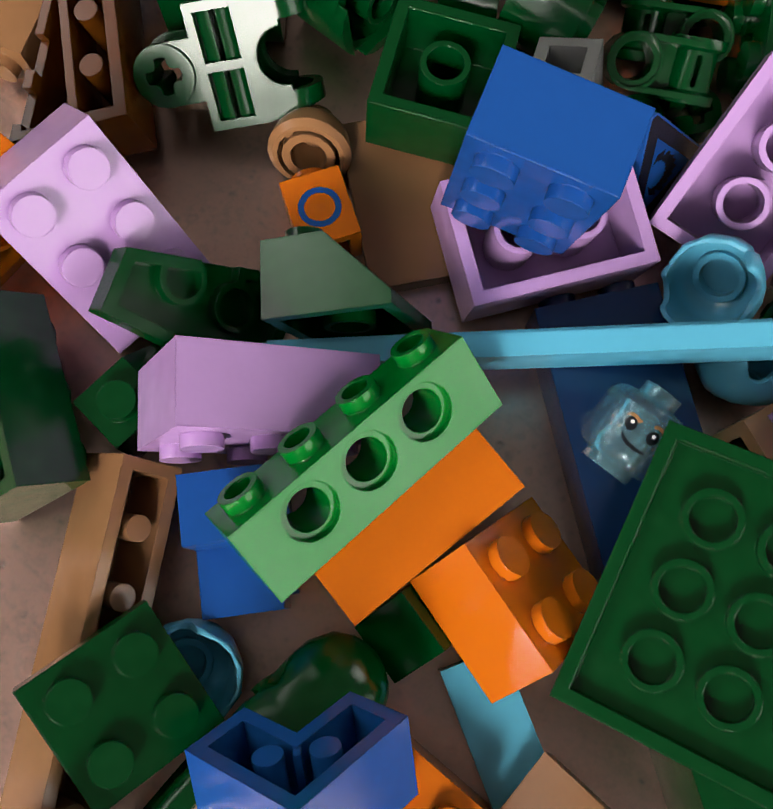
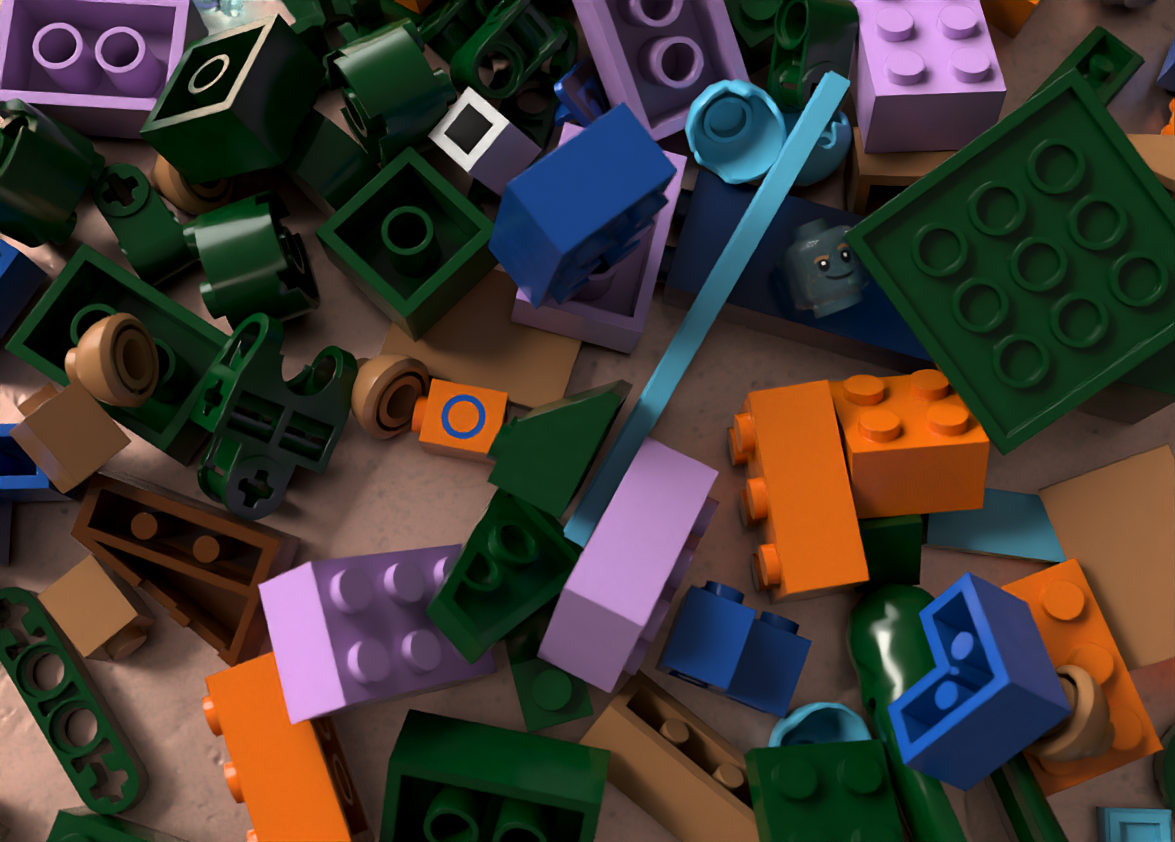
camera: 60 degrees left, 0 degrees up
green brick [205,328,503,603] -> none

